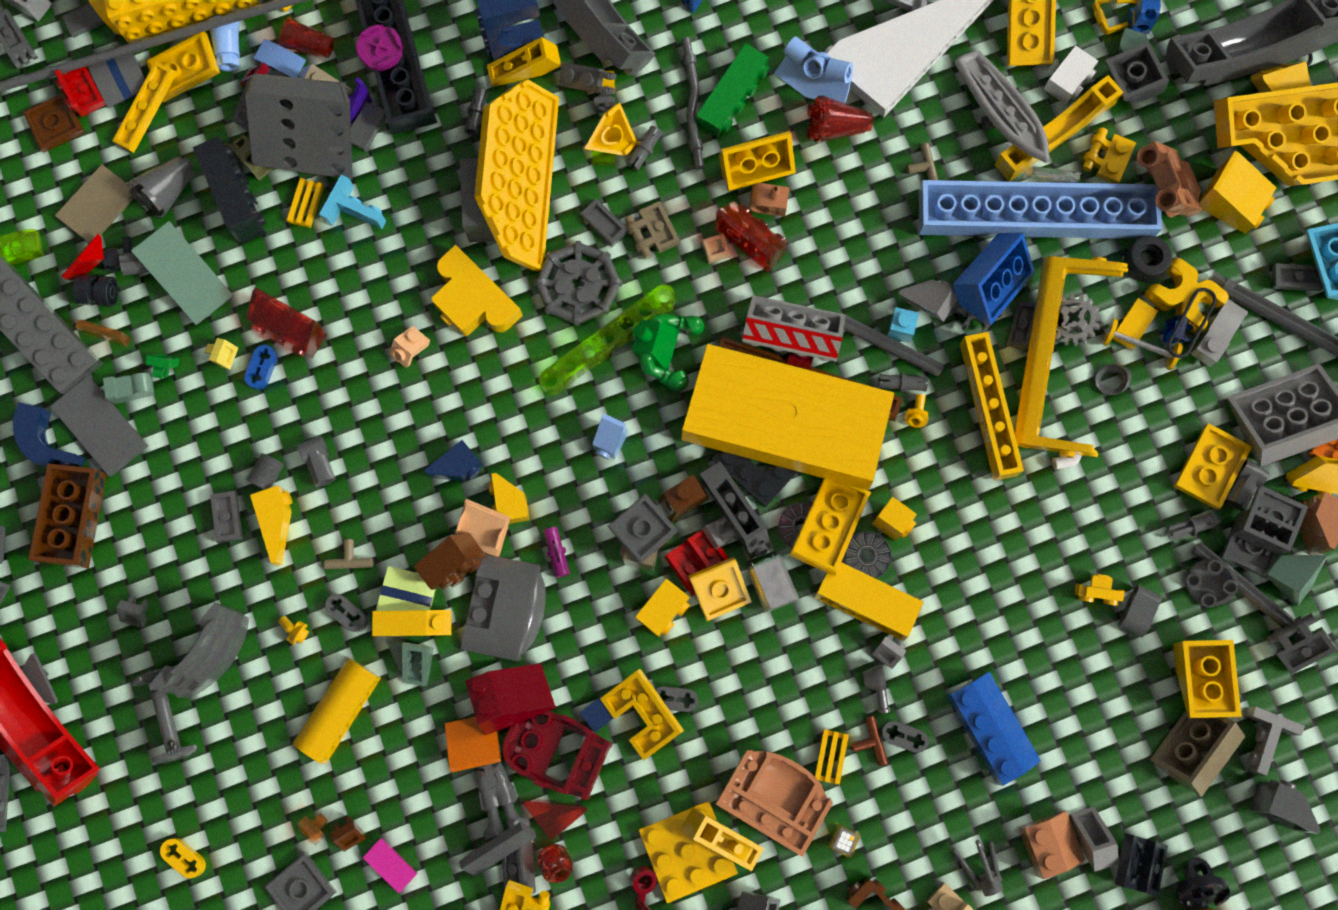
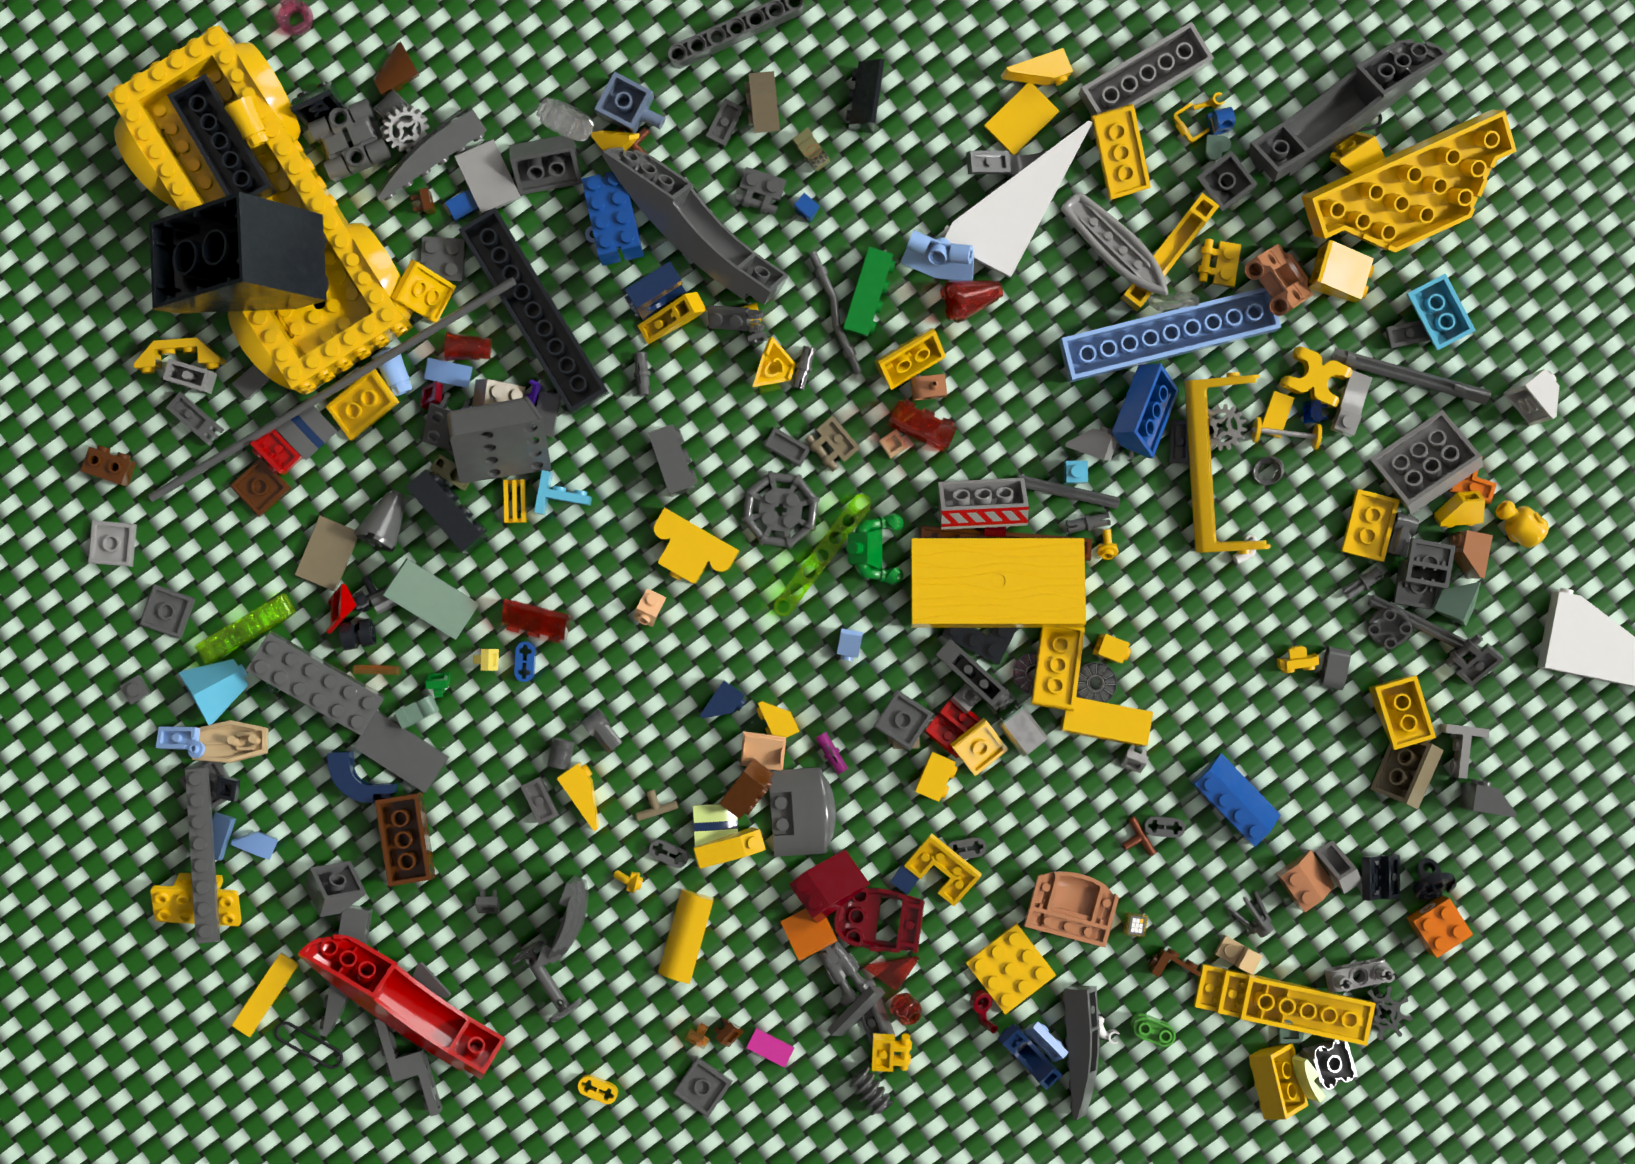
camera: 20 degrees left, 10 degrees up
yellow tile [112,61,177,153] -> none
magenta tile [355,25,403,71] -> none
sand green slope [386,641,434,686] -> none
yellow plate [474,79,559,272] -> none
reddish brown torso [659,475,710,523] -> none
yellow slope [680,807,764,871] -> none
yellow tile [814,729,849,785] -> none
flat silver bar [863,665,890,713] -> none
dark tan piece [906,143,938,180] -> none
yellow brick [960,332,1024,481] -> none
white brick [1044,46,1098,105] -> none
black tyre [1124,235,1172,282] -> none
black piece [1167,288,1217,358] -> none

